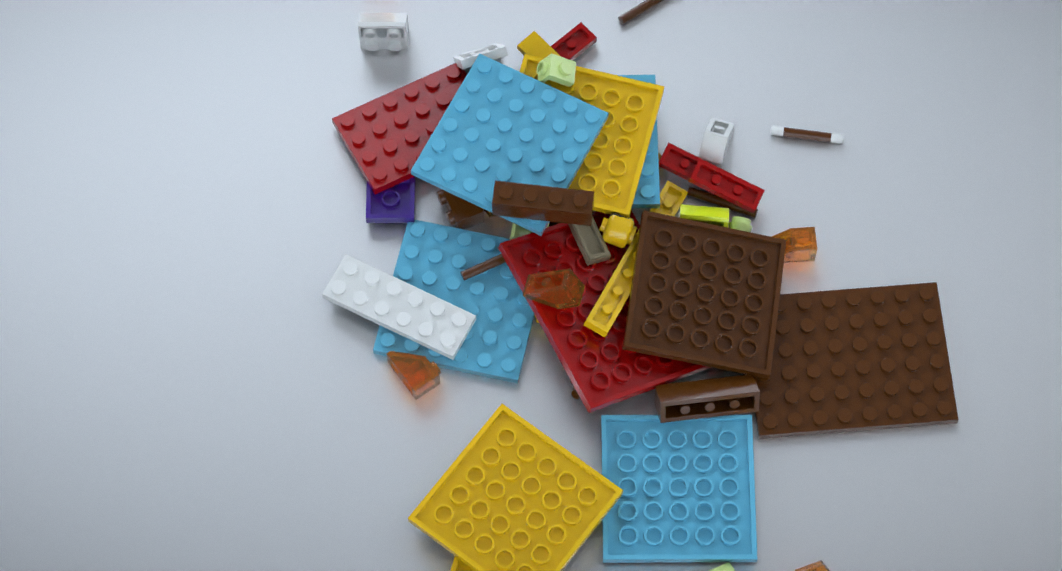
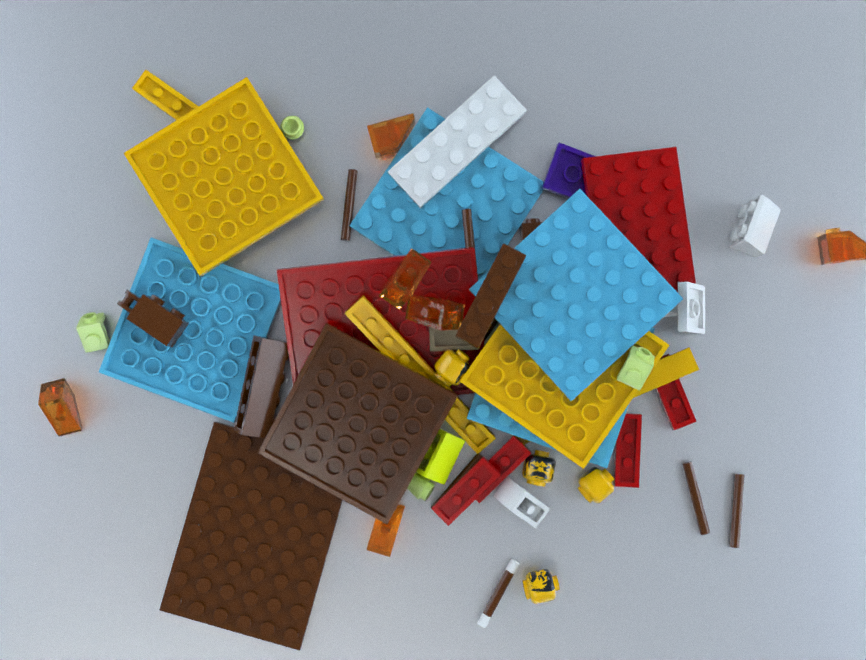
camera: 115 degrees right, 20 degrees up
none -> reddish brown brick [117,289,189,347]
none -> yellowish green plate [280,116,304,140]
none -> reddish brown bar [341,169,358,241]
none -> clear orange slope [405,295,465,331]
none -> head [522,450,556,487]
none -> yellow head [522,569,560,604]
none -> yellow head [577,467,615,504]
none -> red plate [613,414,642,488]

